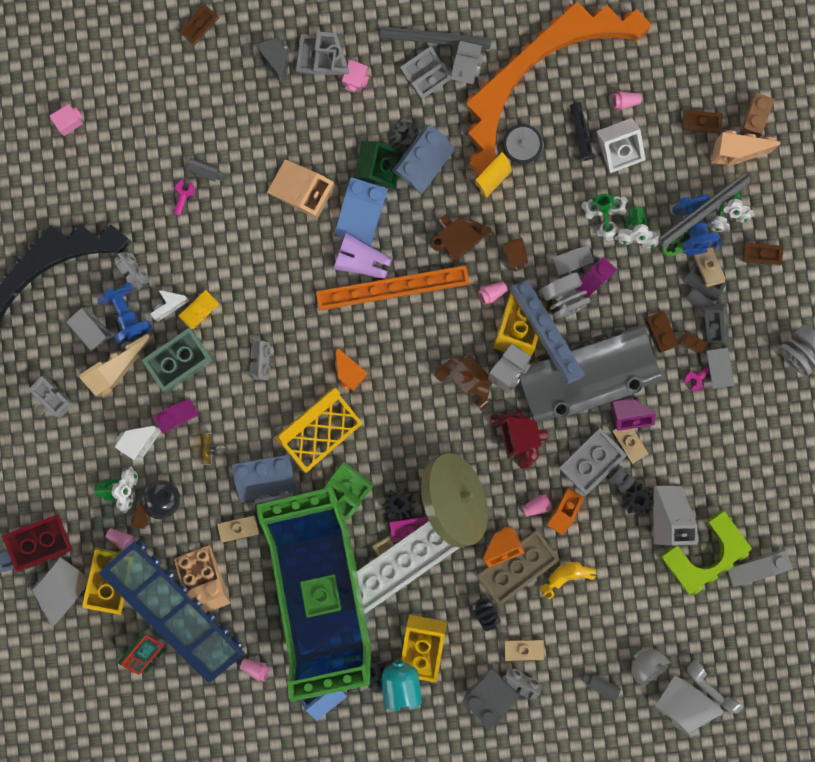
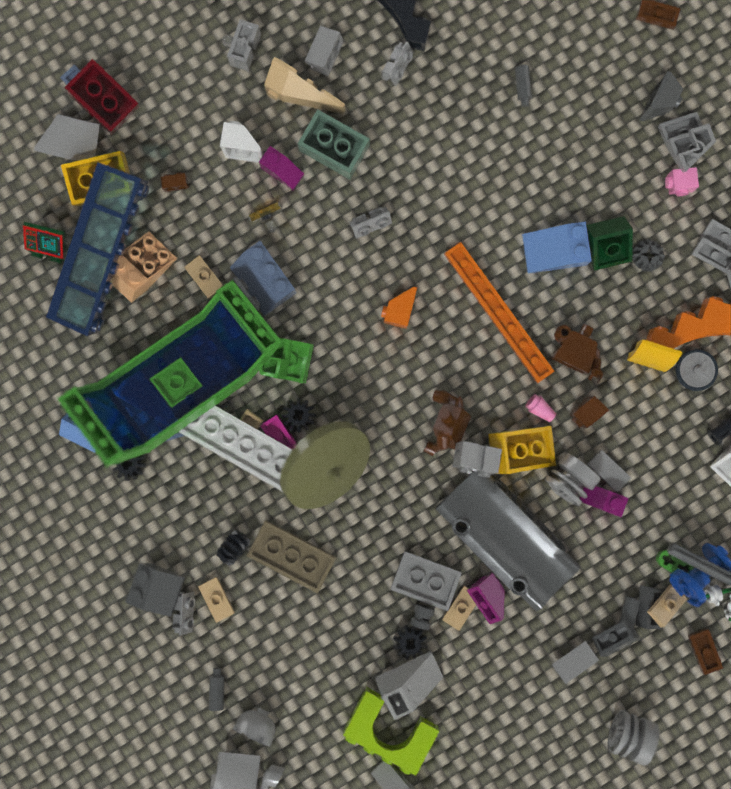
camera: 65 degrees right, 0 degrees up
white plant [94,467,138,513] -> none
blue piece [97,283,153,344] -> none
bright pink cone [106,528,136,550] -> none
black cylinder [141,480,180,520] -> none
white slope [150,290,189,322] -> none
dark pink bar [173,180,195,216] -> none
yellow tile [179,290,220,329] -> none
bright pink cone [240,658,270,681] -> none
light nougat slope [267,160,335,219] -> none
yellow fence [274,388,363,473] -> none
lavender piece [333,233,392,278] -> none
teal cylinder [382,660,422,711] -> none
sand blue slope [392,124,455,195] -> none
yellow slope [401,615,447,683] -> none
orange slope [483,526,525,568] -> none
dark red torso [490,412,548,469] -> none
sand blue plate [510,280,585,384] -> none
bright pink cone [522,494,552,517] -> none
yellow arm [540,562,596,599] -> none
orange slope [547,488,584,535] -> none
white plant [581,194,628,241] -> none
white plant [614,206,660,248] -> none
reddish brown plate [645,311,679,353] -> none
reddish brown piece [678,332,707,354] -> none
dark pink bar [684,365,710,391] -> none

